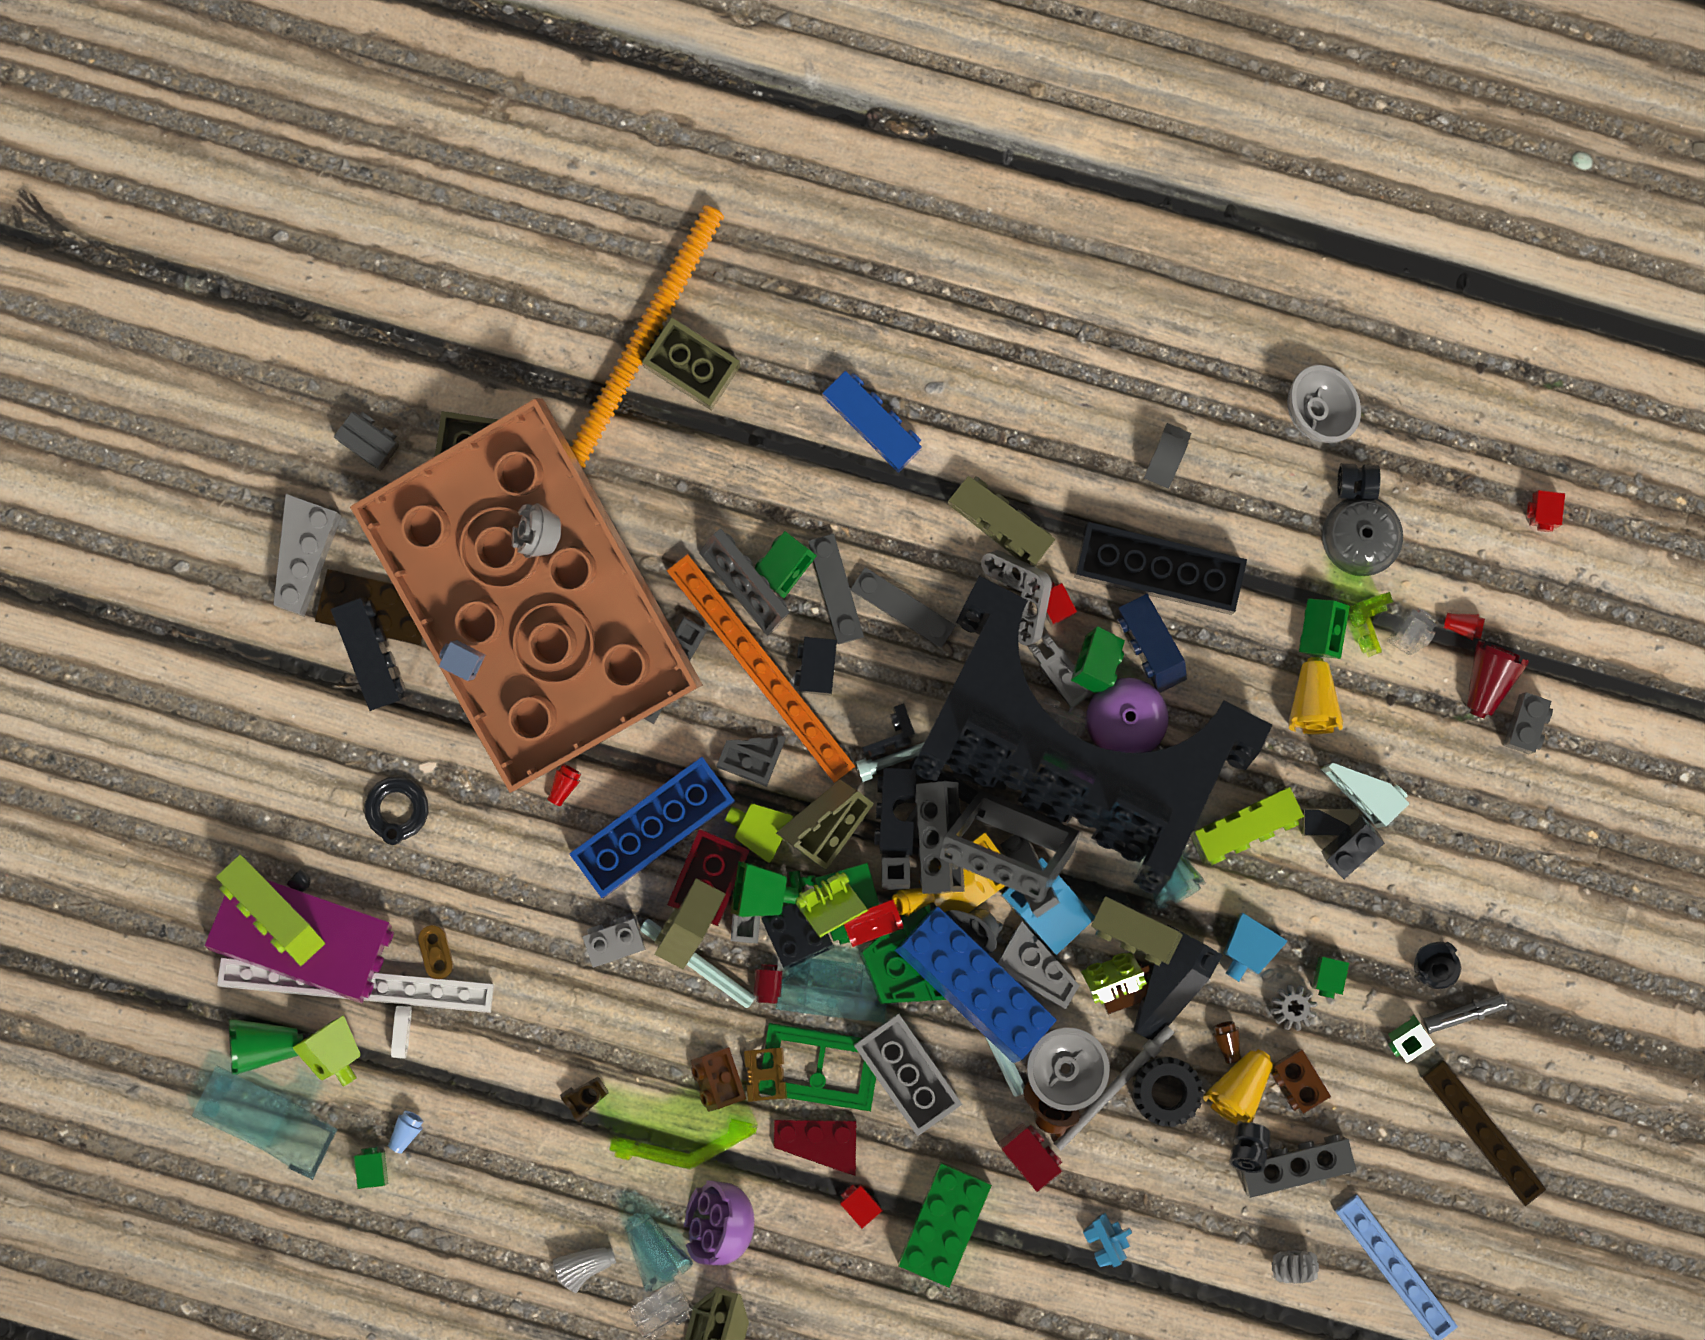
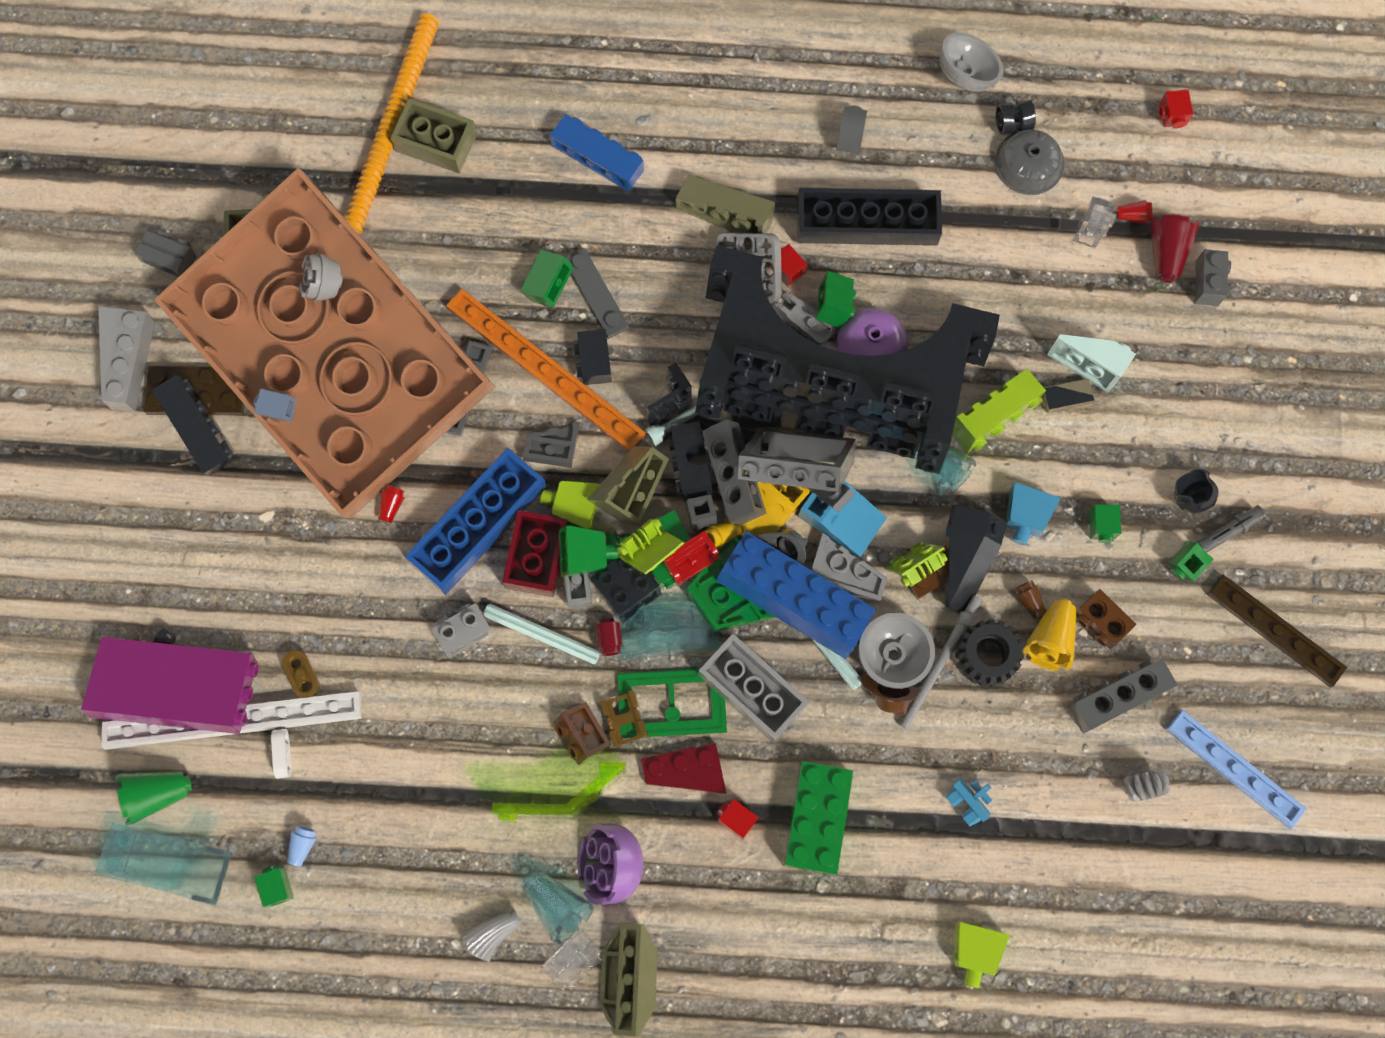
camera: 10 degrees left, 10 degrees down
lime wedge [216,854,325,966] -> none
lime torso [292,1016,360,1087] -> none
black piece [364,776,429,845] -> none
dark brown plate [560,1077,609,1122] -> none
olive wedge [654,879,725,969] -> none
dark grey plate [699,529,790,636] -> none
dark grey plate [850,567,956,648] -> none
dark red brick [997,1123,1062,1192] -> none
olive wedge [1091,896,1183,966] -> none
dark blue wedge [1117,594,1187,693] -> none
black wheel [1229,1122,1271,1173] -> none
light grey gear [1270,984,1318,1031] -> none
yellow cone [1288,657,1343,735] -> none
green brick [1299,599,1350,659] -> none
black brick [1321,815,1385,879] -> none
clear neon green bracket [1349,592,1393,658] -> none

